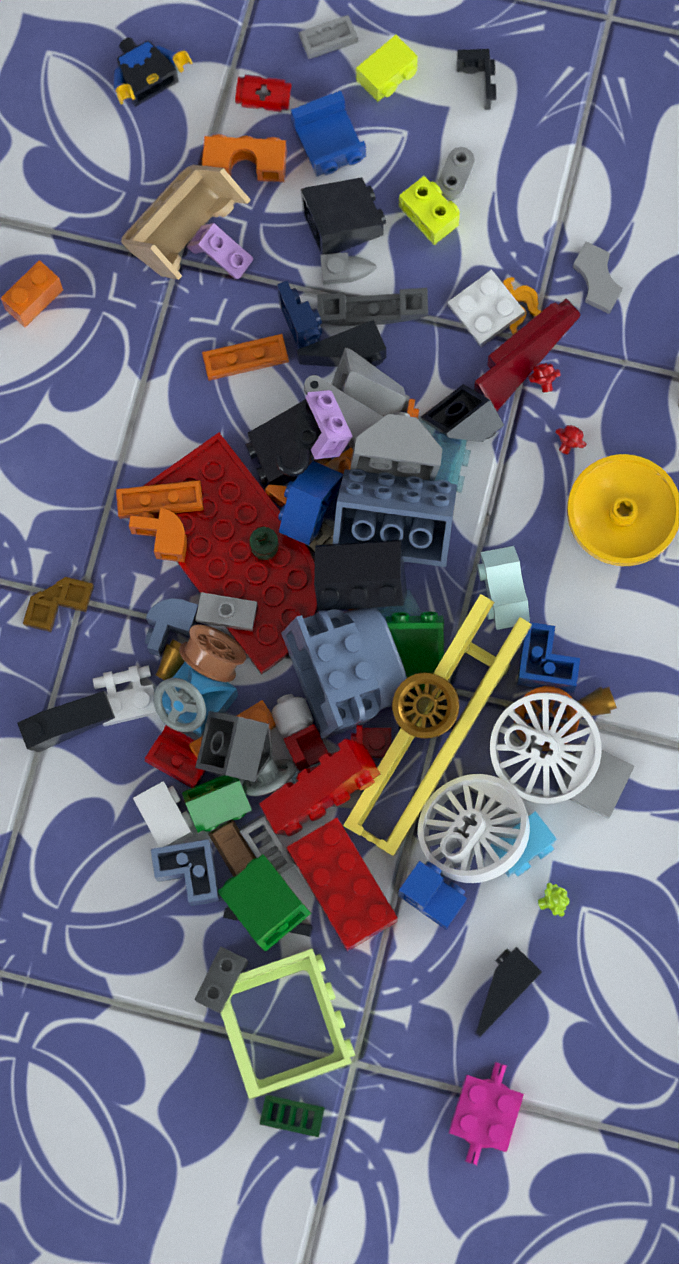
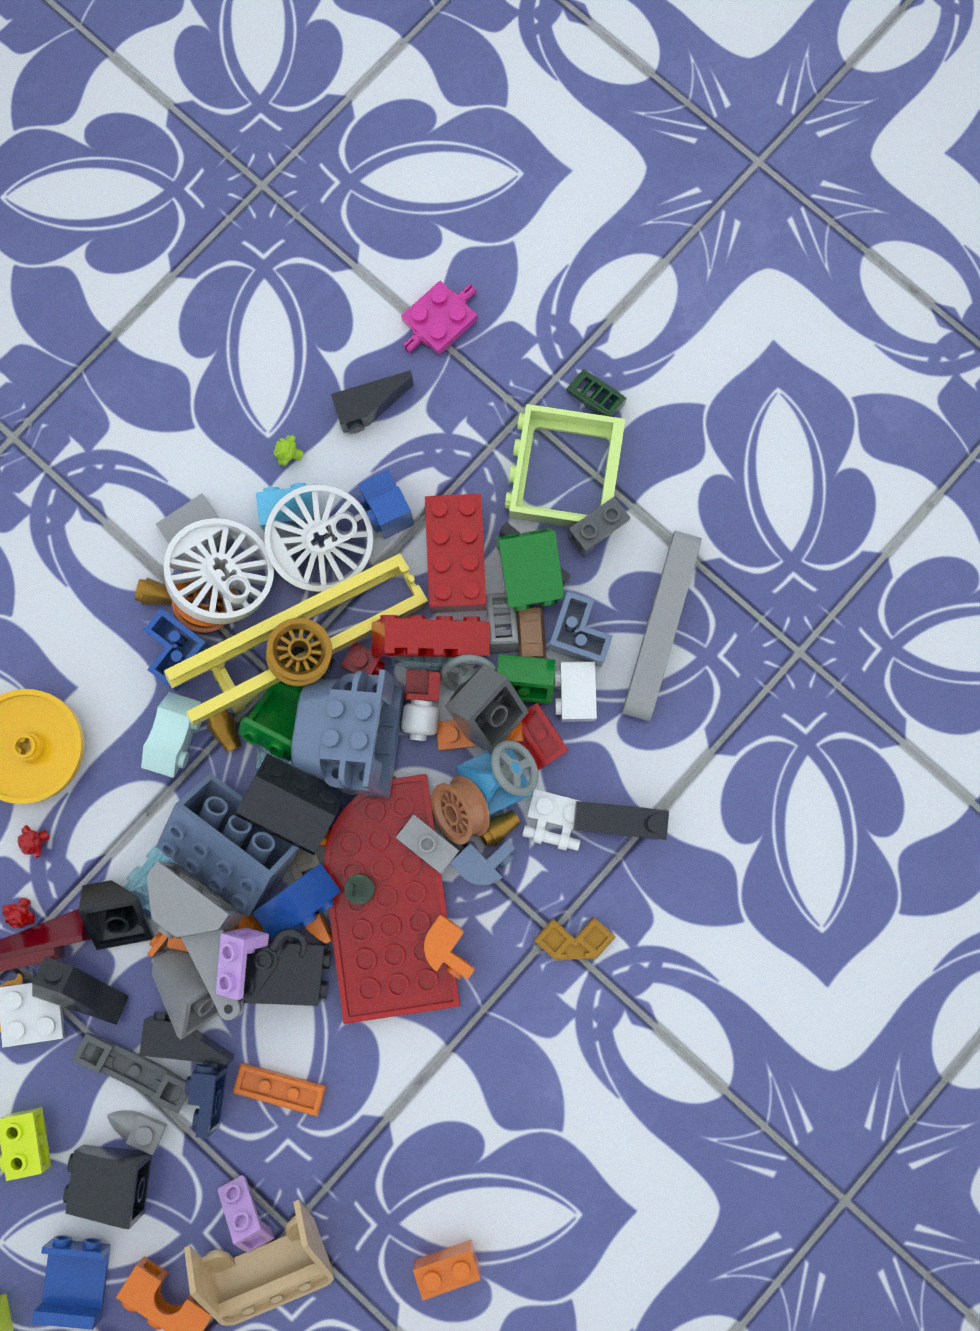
camera: 155 degrees left, 5 degrees up
orange tile [116,480,203,519] -> none
none -> black slope [32,957,129,1025]
none -> pearl gold cone [206,709,242,753]
none -> light grey beam [622,530,702,722]

